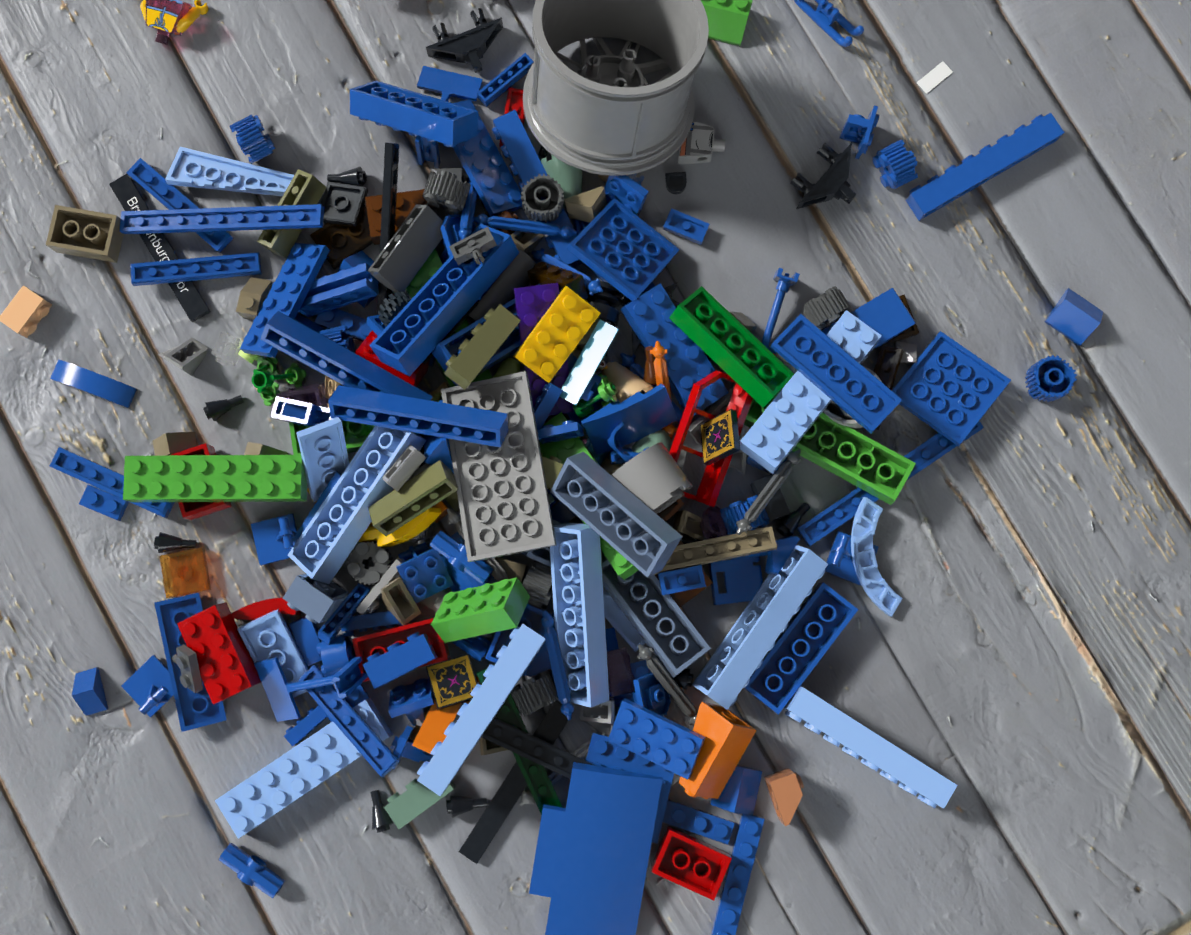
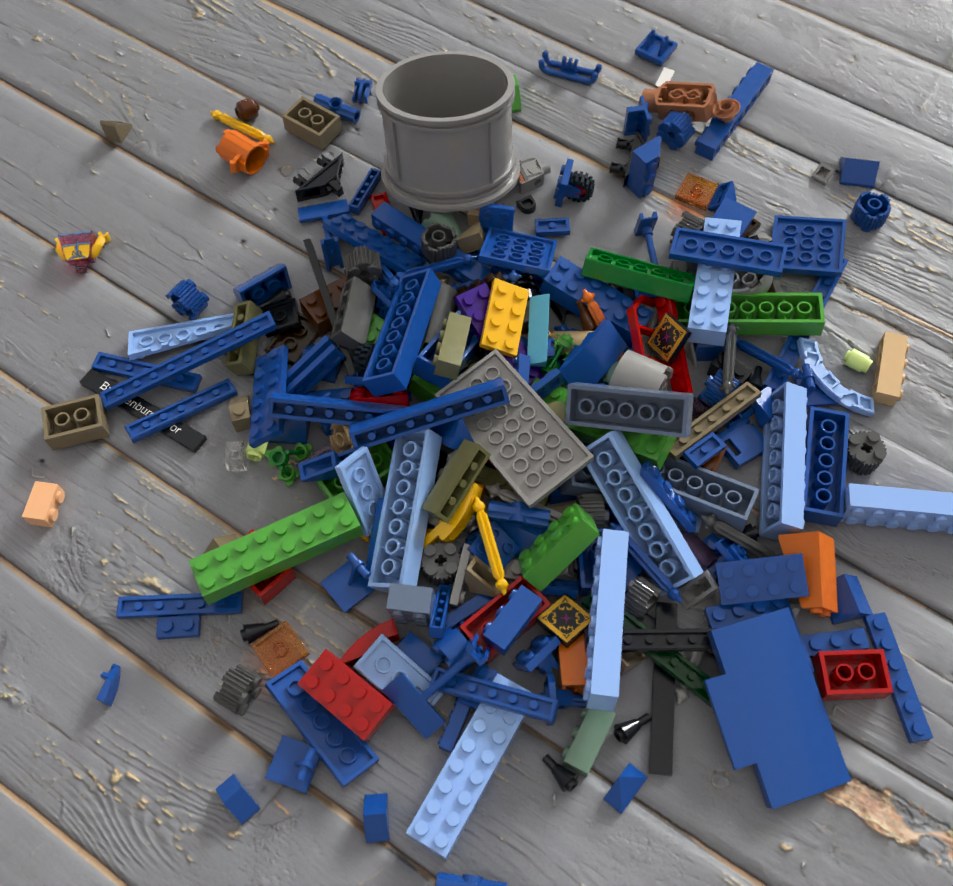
camera: 25 degrees left, 20 degrees down
blue slope [50,359,137,408] -> none
light grey slope [157,338,209,376] -> none
dark grey plate [172,644,203,693] -> none
black cone [203,395,244,421] -> none
blue brick [350,80,478,147] -> none
light grey brick [382,445,427,492] -> none
dark grey plate [449,226,497,265] -> none
blue cap [607,421,649,462] -> none
nougat slope [764,768,804,826] -> none
none -> blue slope [96,664,120,707]
none -> dark grey brick [213,664,262,716]
none -> blue slope [233,263,292,307]
none -> blue slope [363,793,389,843]
none -> yellow wheel [472,497,509,595]
none -> plate [553,158,595,207]
none -> blue slope [603,763,648,814]
none -> blue slope [627,136,661,199]
none -> blue plate [635,29,678,66]
none -> blue plate [640,461,697,533]
none -> nougat brick [641,81,740,123]
none -> clear orange plate [674,172,719,211]
none -> blue slope [707,181,737,211]
none -> blue wheel [736,335,803,380]
none -> light grey slope [811,162,836,185]
none -> yellowish green brick [843,348,873,373]
none -> dark grey brick [846,431,887,476]
none -> tan brick [871,331,910,407]

